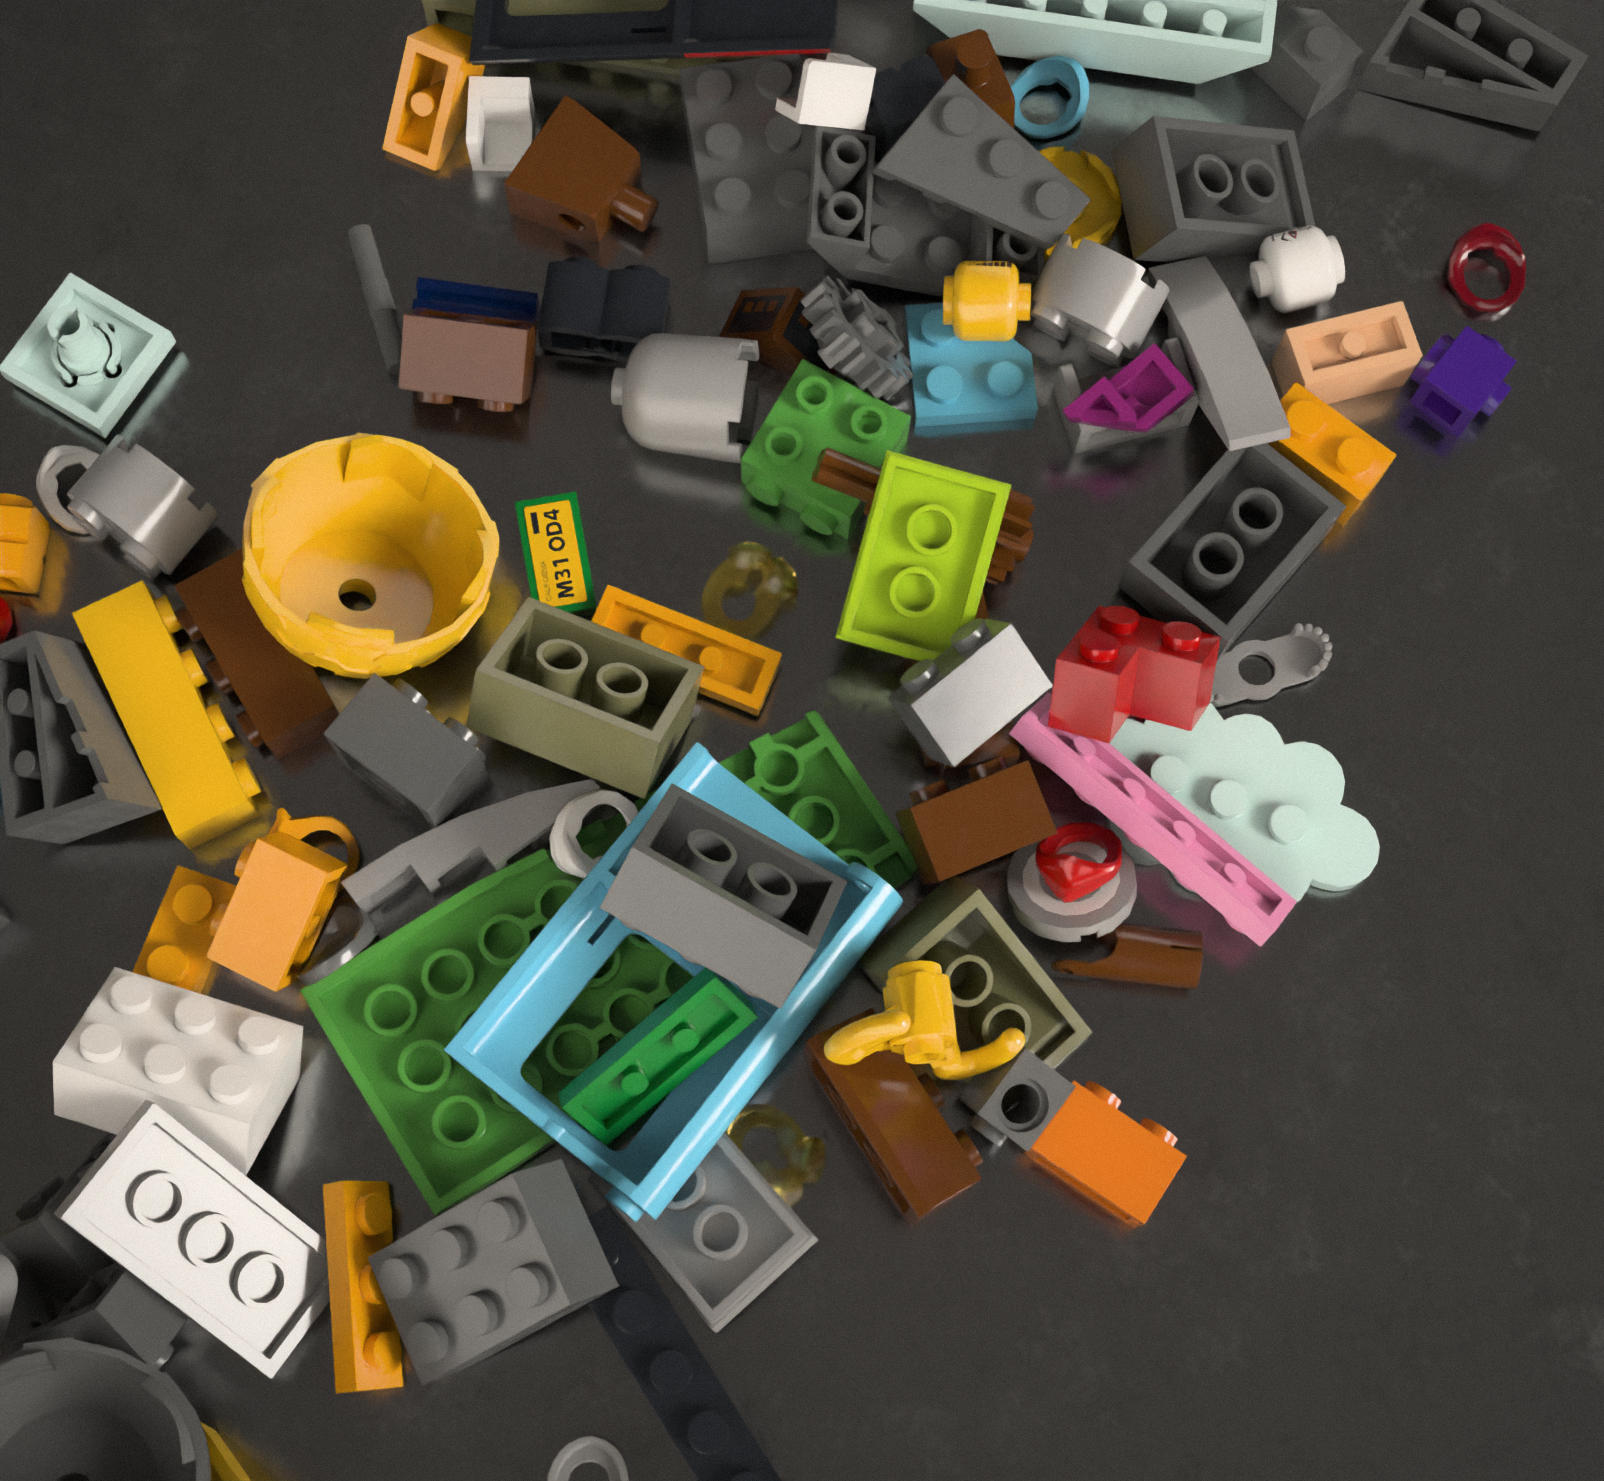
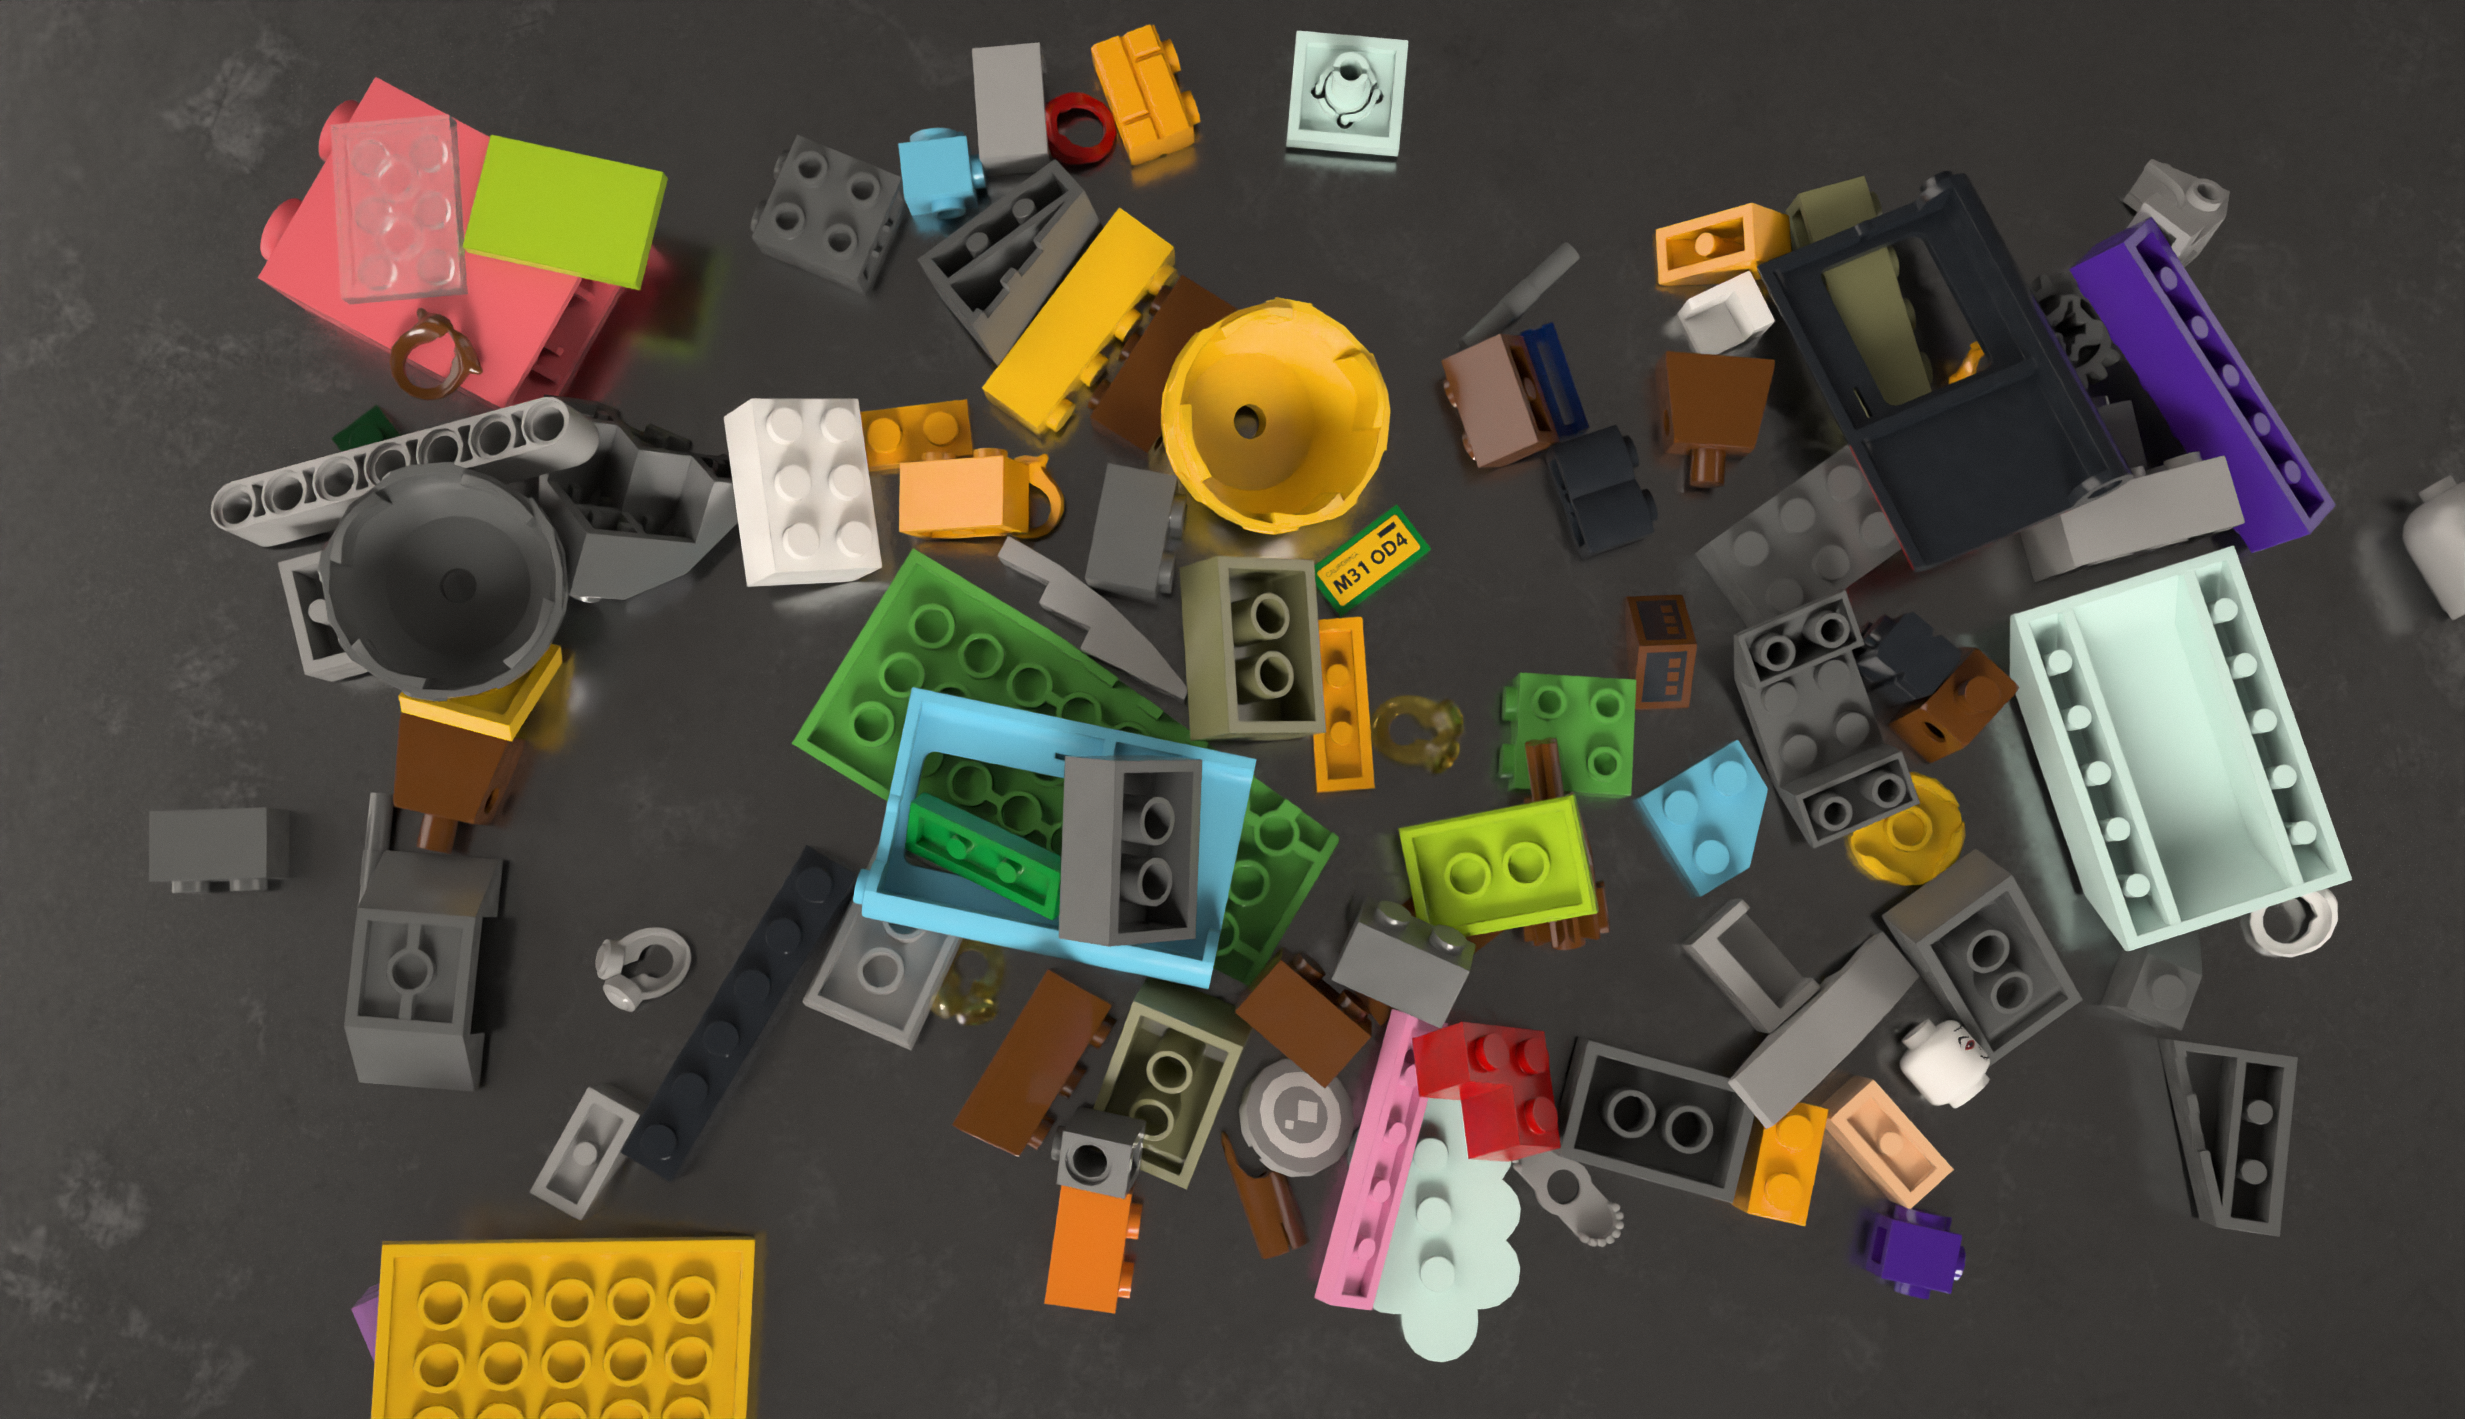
camera: 65 degrees right, 10 degrees up
white piece [36,445,100,534] -> none
plate [54,1100,330,1379] -> none
light grey brick [67,435,219,581] -> none
dark grey piece [297,902,380,986] -> none
light orange plate [323,1181,403,1394] -> none
dark grey brick [368,1159,619,1385] -> none
white piece [550,789,638,879] -> none
light grey cylinder [611,333,759,463] -> none
white panel [775,53,876,130] -> none
dark grey gear [800,276,913,400] -> none
yellow piece [824,961,1025,1080] -> none
dark grey wing [871,74,1091,250] -> none
yellow head [943,261,1031,342] -> none
medium azure piece [1011,55,1089,140] -> none
light grey brick [1030,234,1170,368] -> none
red piece [1035,822,1122,903] -> none
magenta slope [1062,343,1195,433] -> none
dark red piece [1447,222,1526,313] -> none

